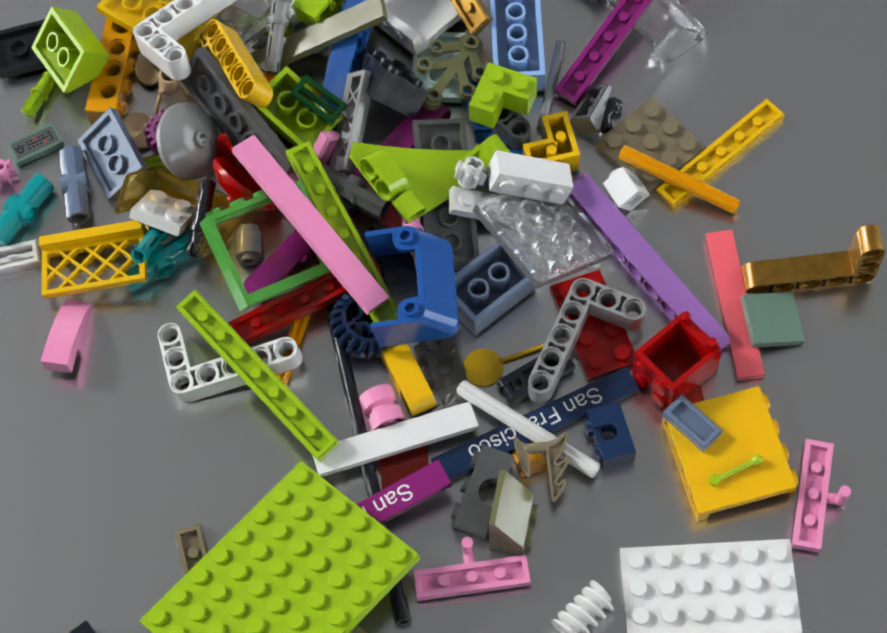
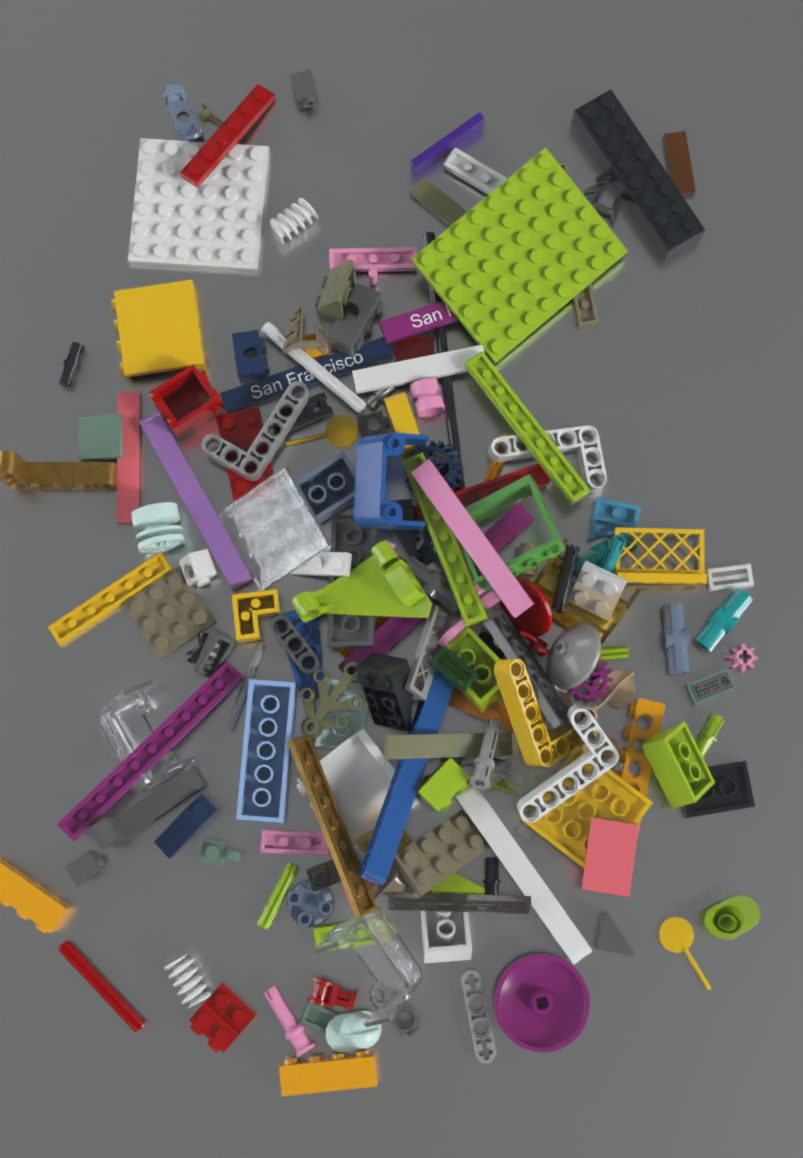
camera: 175 degrees left, 15 degrees up
bright pink slope [41,299,93,373] -> none
sand blue plate [77,108,149,201] -> none
white gear [454,156,488,189] -> none
lime brick [469,62,537,129] -> none
white brick [487,150,573,204] -> none
light orange axle [618,145,740,213] -> none
sand blue tile [662,394,723,453] -> none
lime hinge [709,454,763,486] -> none
bright pink plate [791,439,851,553] -> none
none -> black pin [58,342,85,388]
none -> light aqua wheel [131,502,185,553]
none -> dark azure wing [587,497,641,540]

